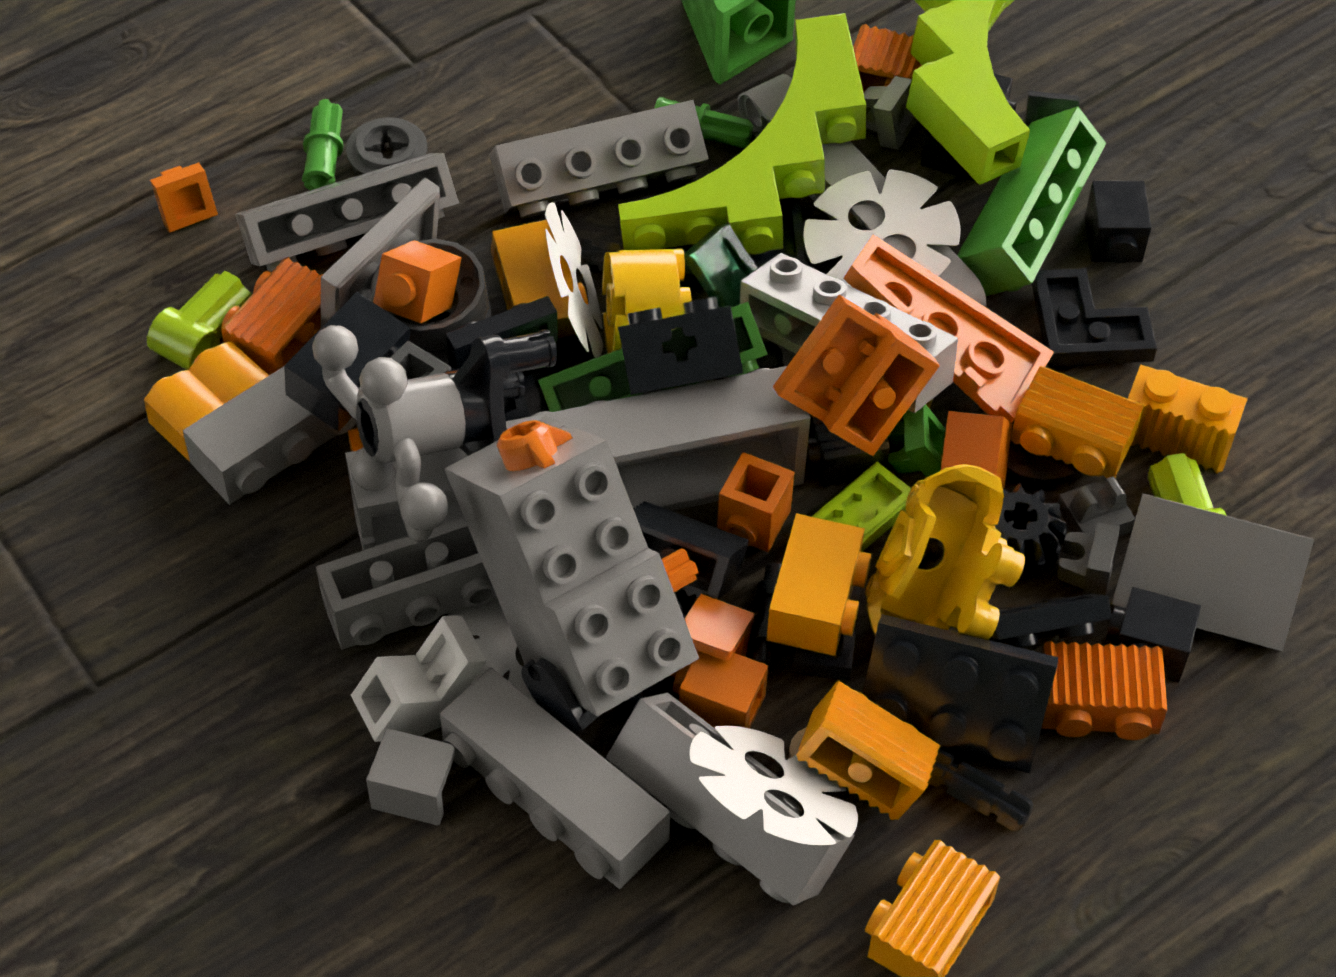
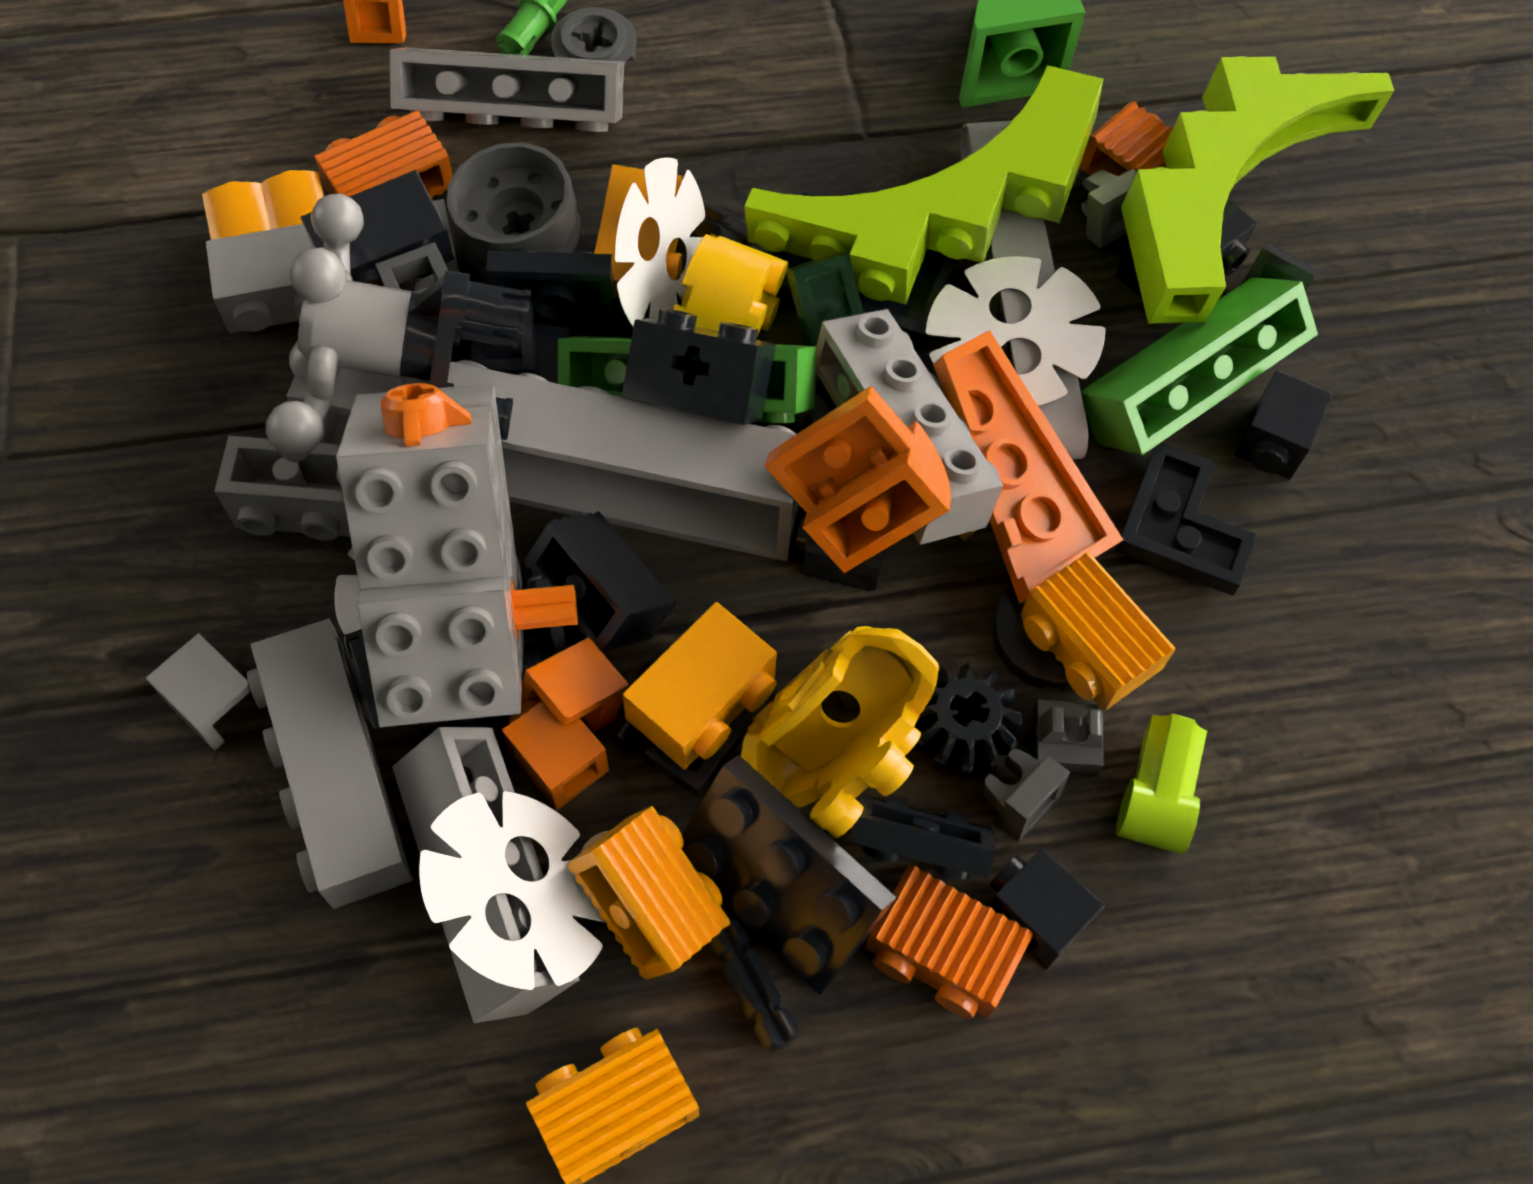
camera: 25 degrees right, 10 degrees up
lime piece [147,271,252,370] -> none
light grey tile [320,178,440,329] -> none
white brick [351,615,487,742] -> none
orange brick [373,240,462,323] -> none
light grey brick [489,100,709,218] -> none
bright green axle [654,97,753,148] -> none
orange brick [717,452,795,552] -> none
lime plate [811,462,911,552] -> none
bright green tile [887,404,946,477] -> none
orange brick [940,411,1013,489] -> none
light grey tile [1112,493,1314,651] -> none
light orange brick [1128,365,1248,473] -> none

